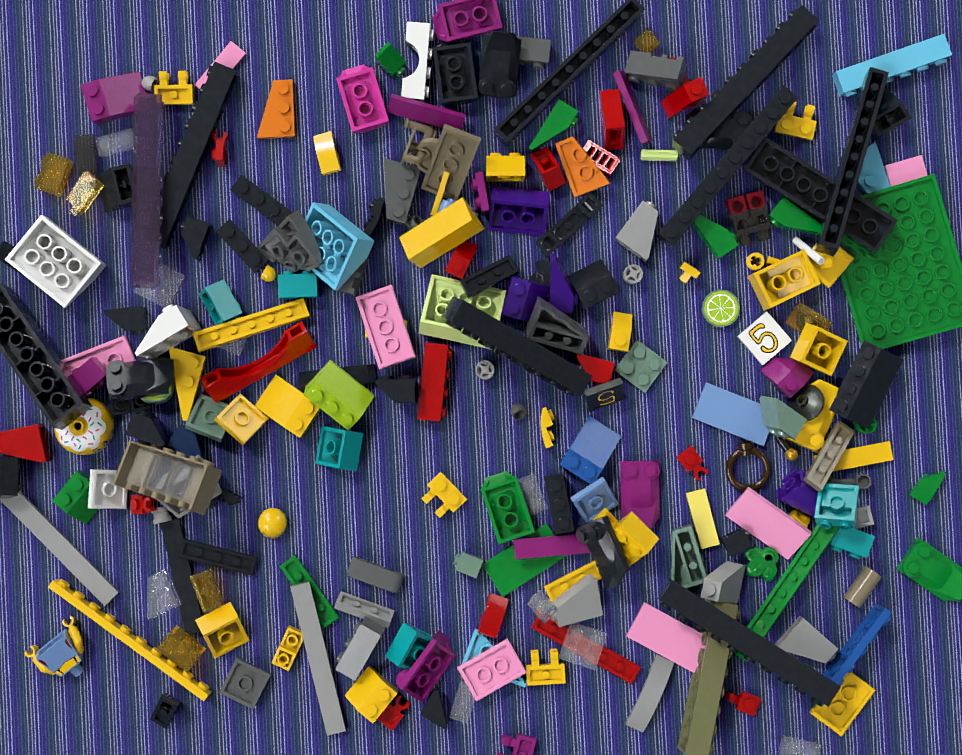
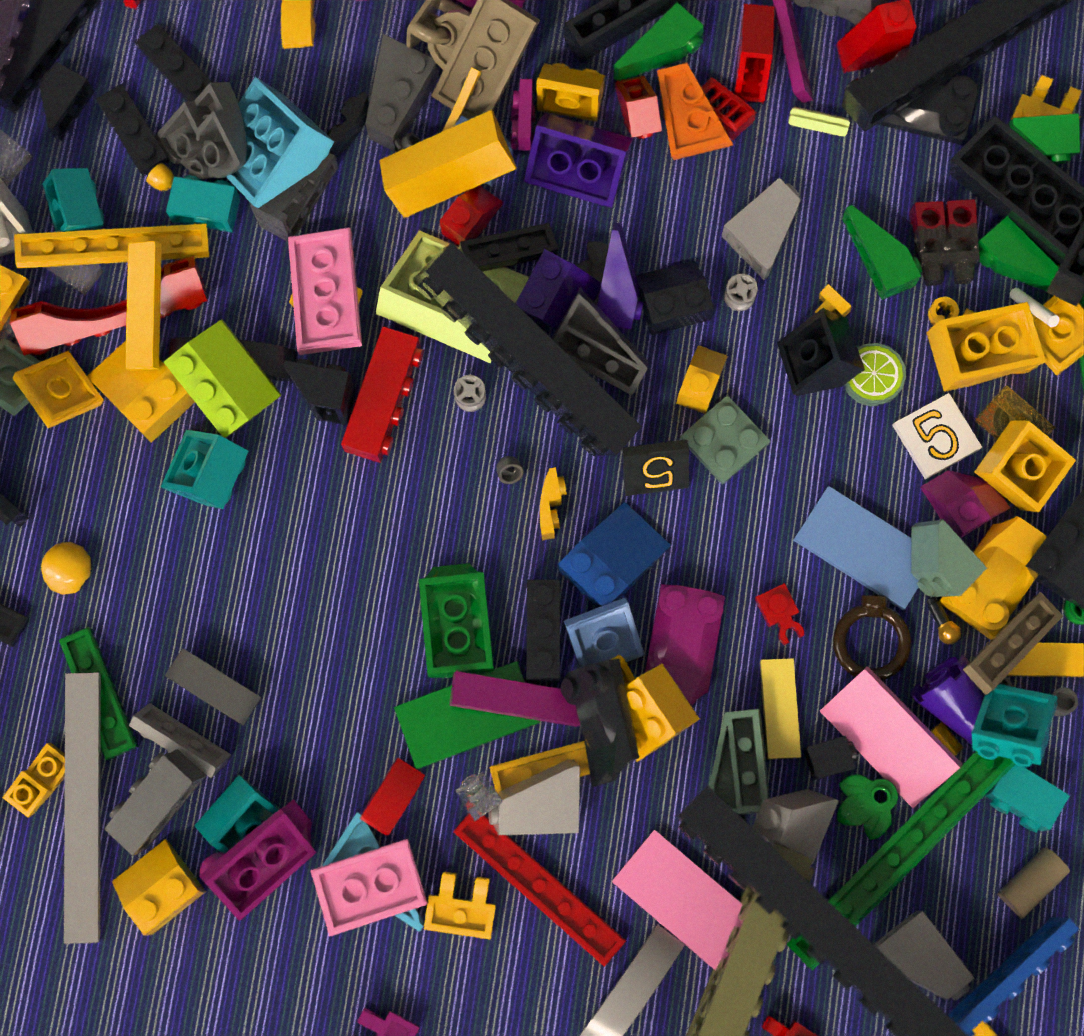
camera: 15 degrees right, 10 degrees down
red plate [377,694,410,731] -> none
black slope [420,687,447,729] -> none
yellow plate [421,472,467,518] -> none
clear plate [449,680,475,723] -> none
sand green brick [453,550,483,578] -> none
clear plate [518,473,548,516] -> none
black slope [535,192,603,257] -> none
clear plate [558,623,607,670] -> none
red slope [575,353,615,386] -> none
black brick [656,85,798,248] -> none
pearl dark grey dish [788,385,824,422] -> none
light grey plate [854,505,874,529] -> none
none -> yellow tile [125,241,162,371]
none -> black slope [777,308,865,396]
none -> green slope [1006,113,1080,165]

